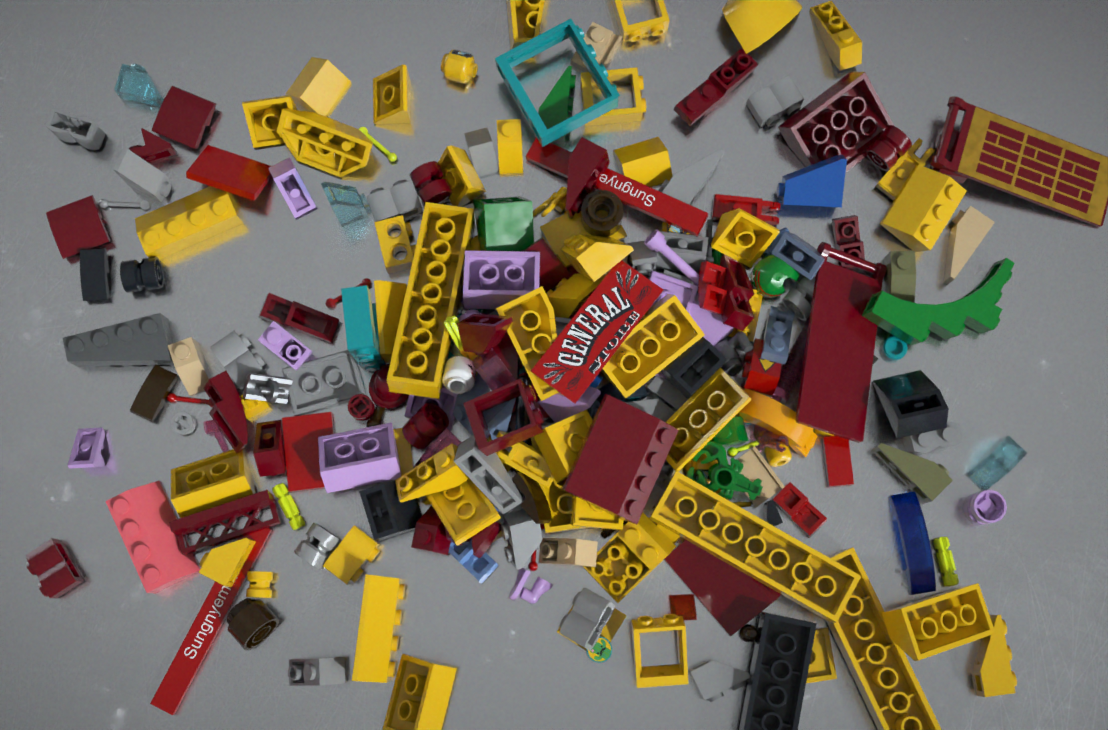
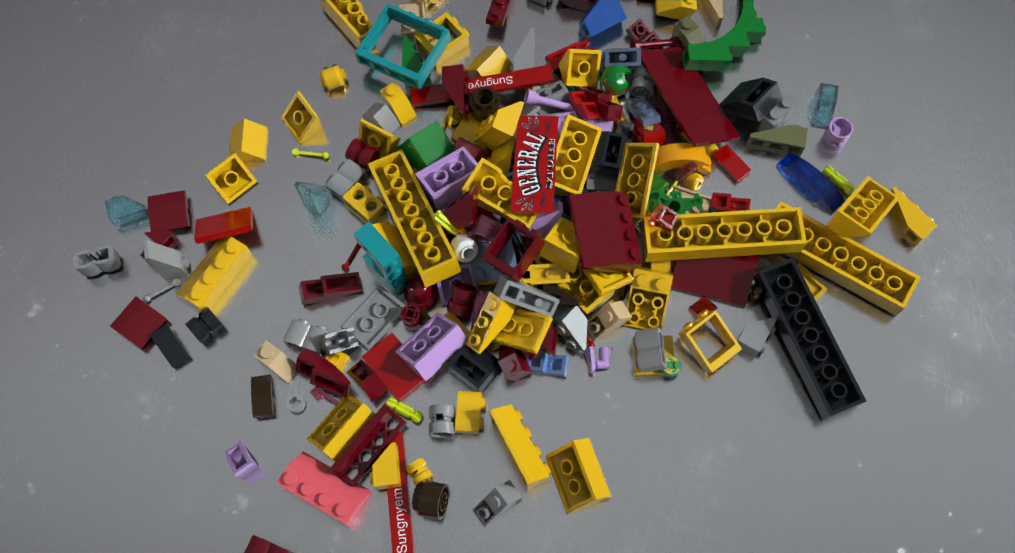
camera: 30 degrees left, 10 degrees down
dark grey wedge [63,313,174,367] -> none
red hinge [167,393,214,408] -> none
lavender slope [258,321,312,371] -> none
lavender slope [268,157,316,218] -> none
yellow wedge [277,108,373,177] -> none
teal tile [881,336,908,361] -> none
none -> clear red slope [649,204,679,232]

